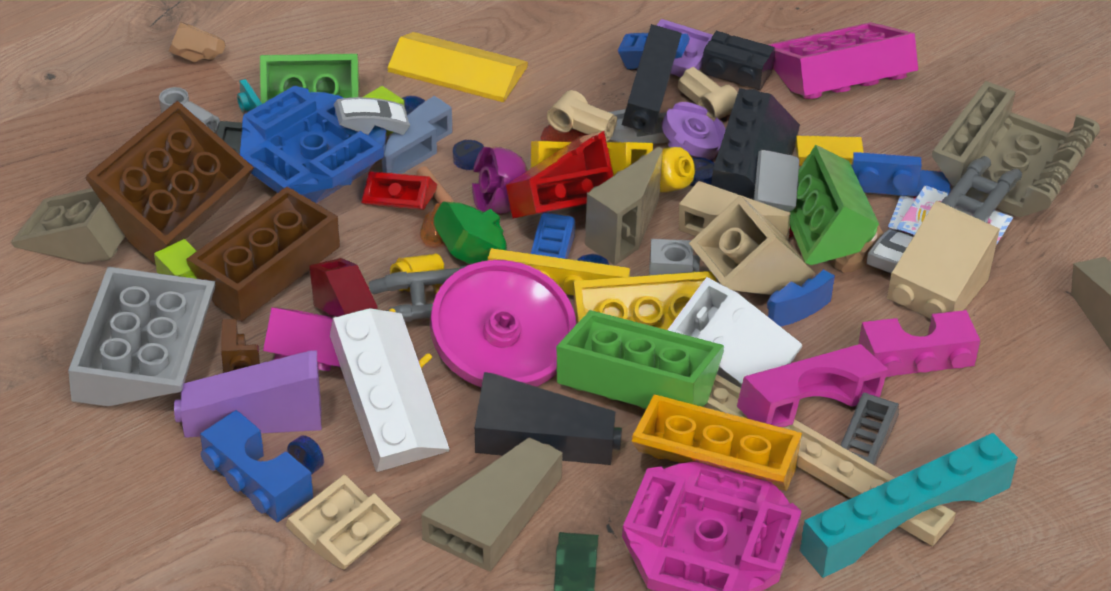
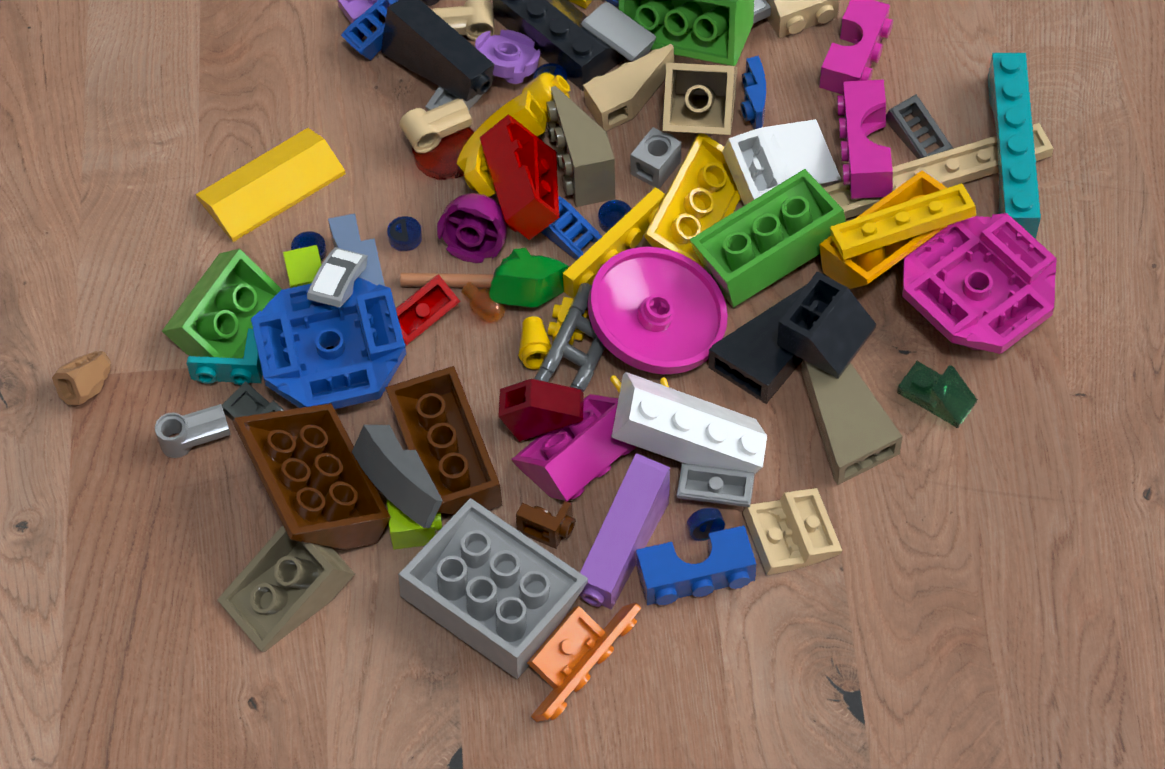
camera: 55 degrees left, 15 degrees up
none -> dark grey slope [352,425,443,528]
none -> orange bracket [527,603,641,722]
none -> light grey slope [677,463,755,507]
none -> black slope [777,271,876,379]
none -> yellow plate [830,183,976,260]

